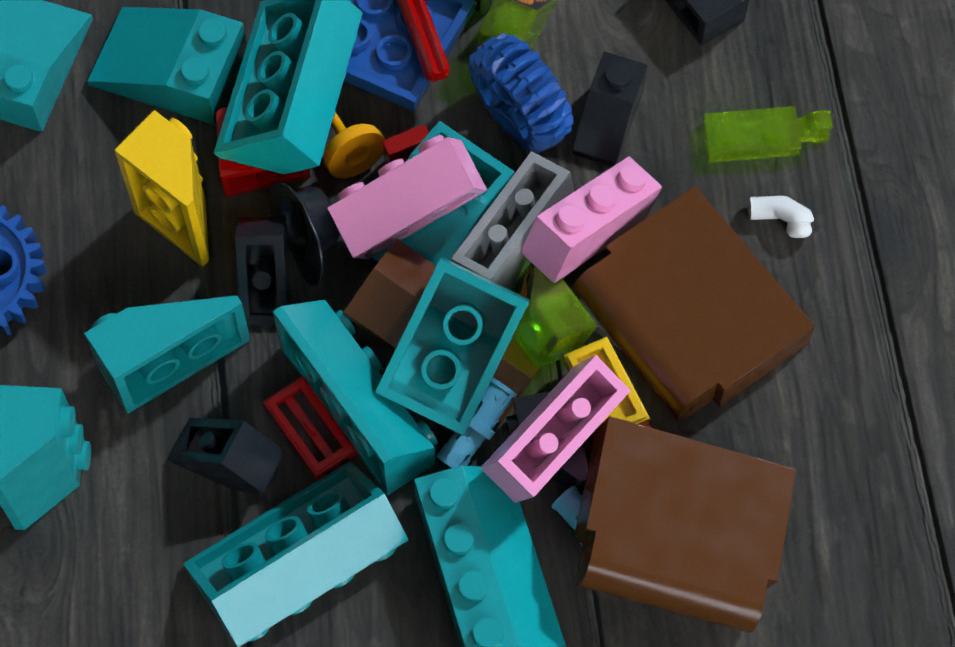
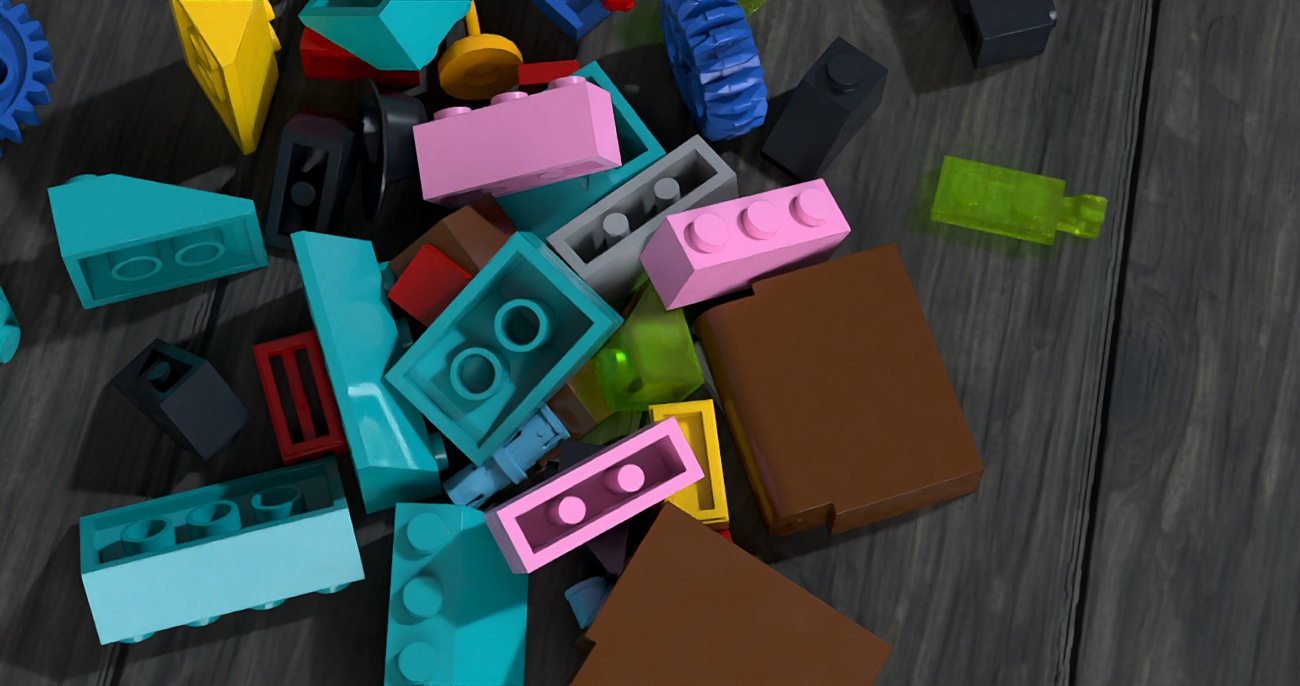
camera: 15 degrees right, 0 degrees up
white arm [748,196,814,238] -> none
none -> red tile [387,244,473,328]

